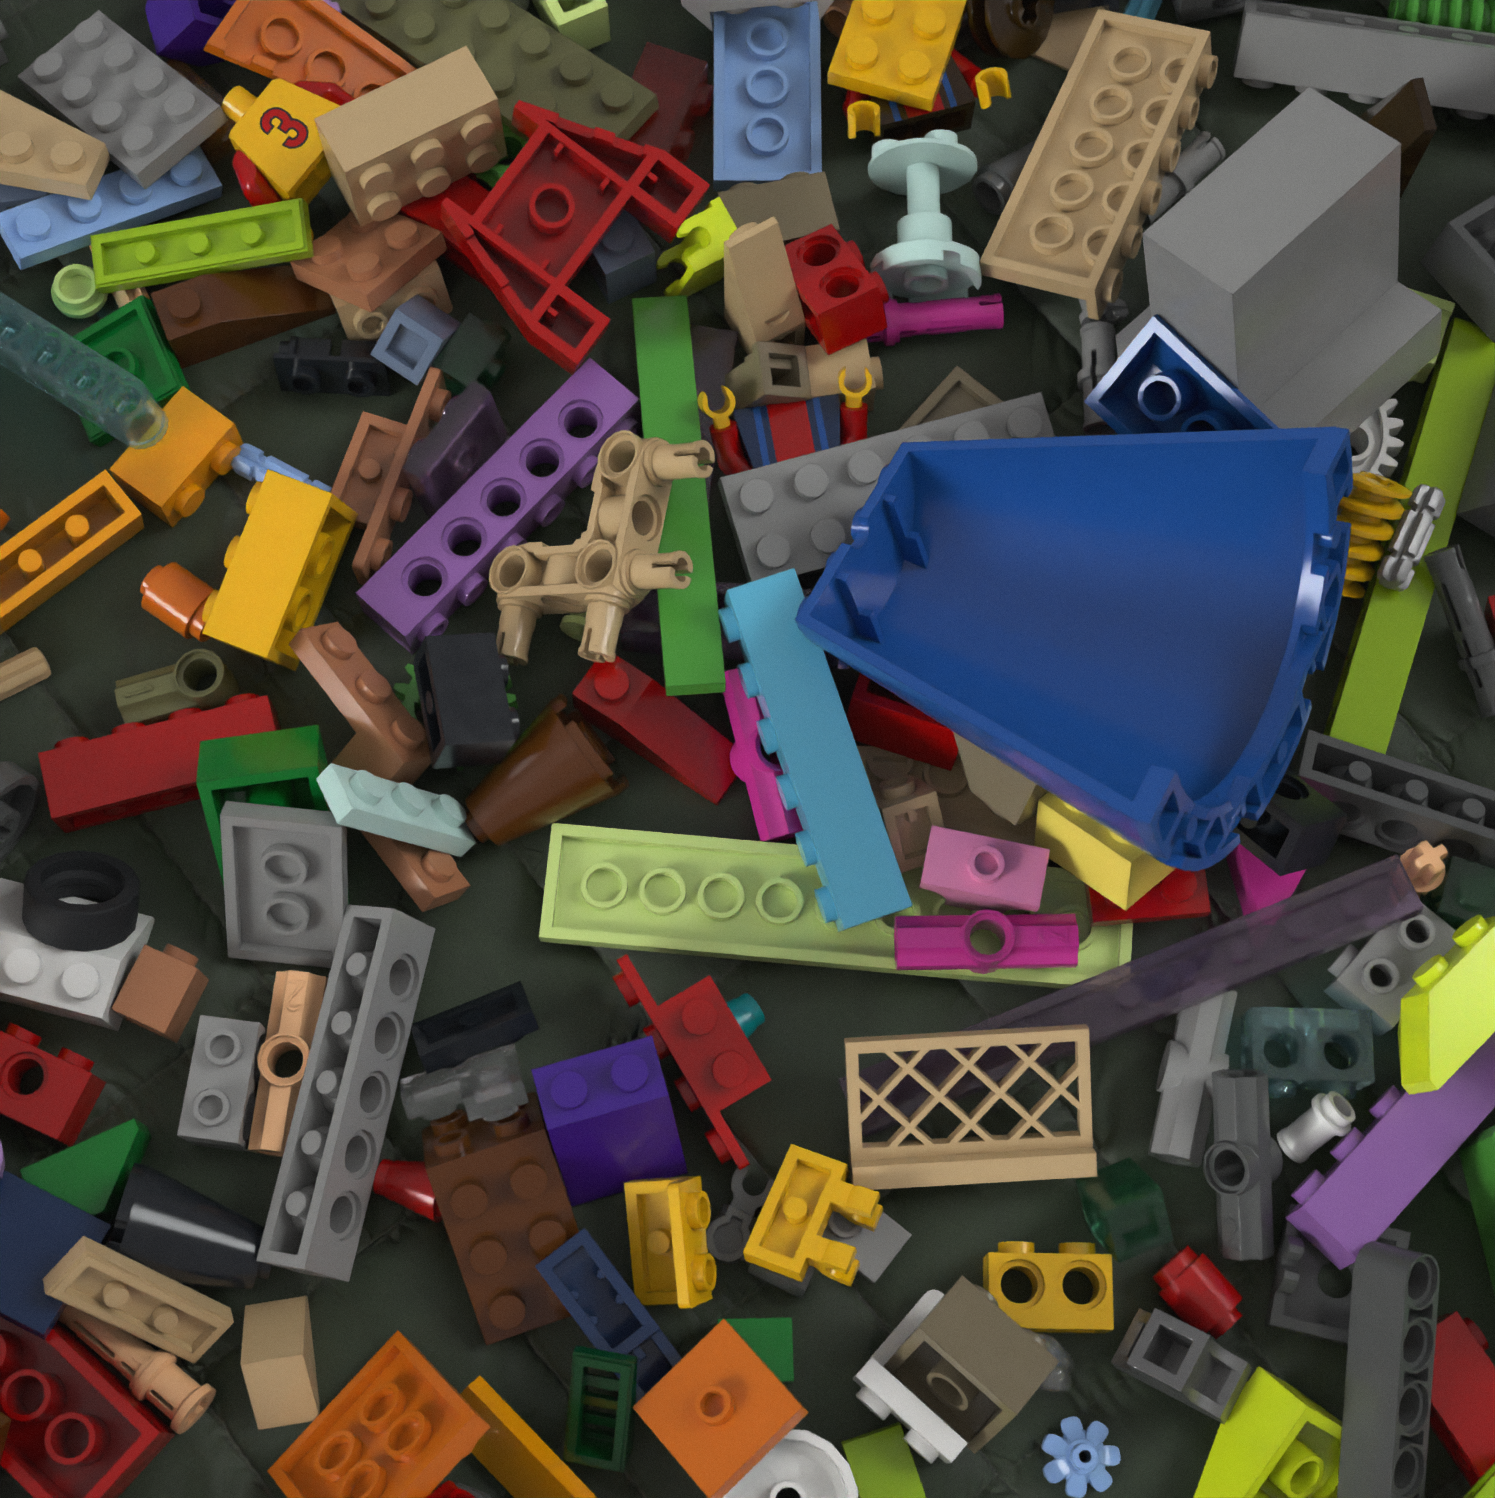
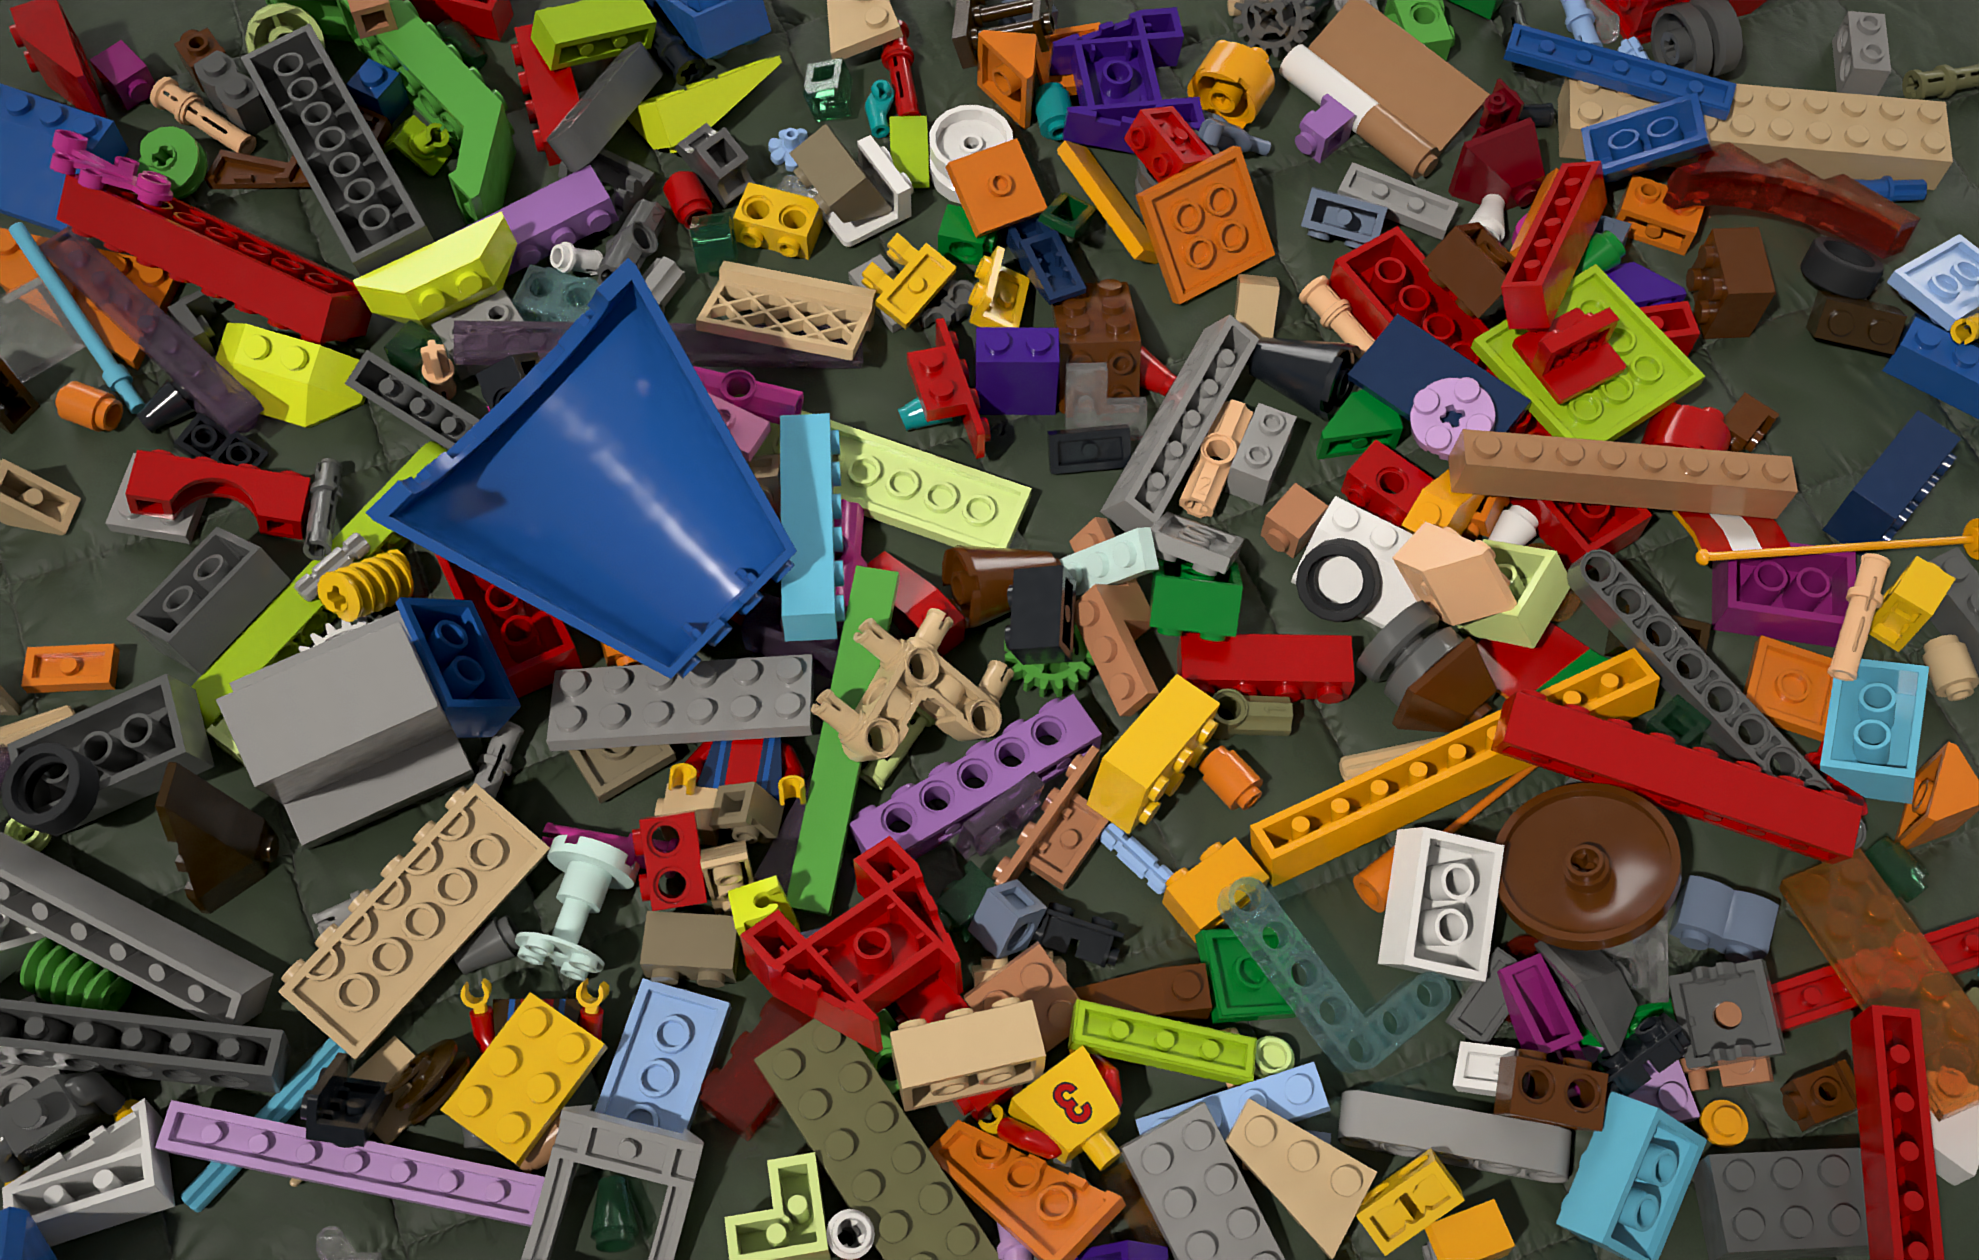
camera: 165 degrees left, 10 degrees down
tan tile [43,1236,234,1364] -> none

